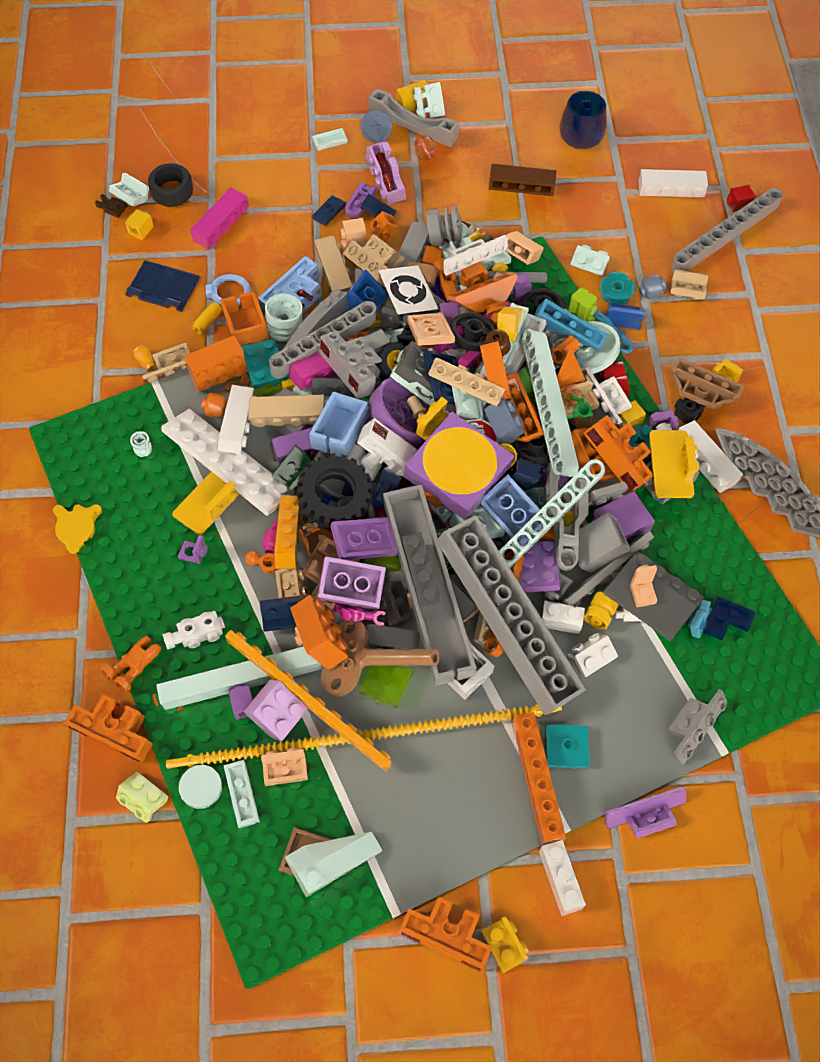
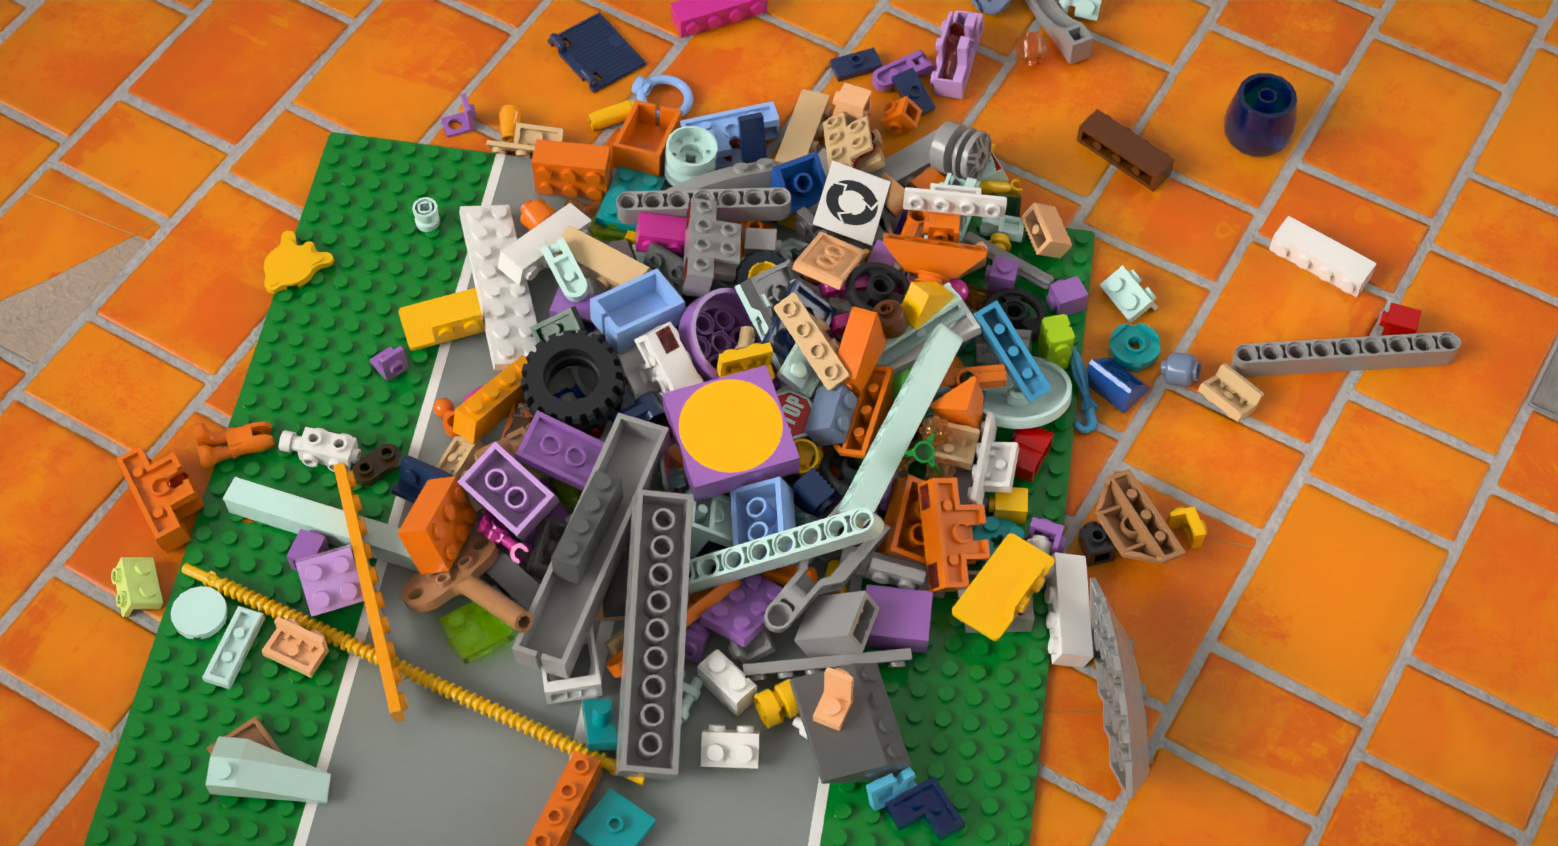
camera: 35 degrees right, 5 degrees down
none -> dark brown plate [352,444,402,487]
none -> medium lavender bracket [441,93,477,138]
none -> light aqua plate [540,237,589,302]
none -> teal tile [582,698,617,751]
none -> dark blue tile [737,112,767,163]
none -> medium lavender brick [1046,276,1089,316]

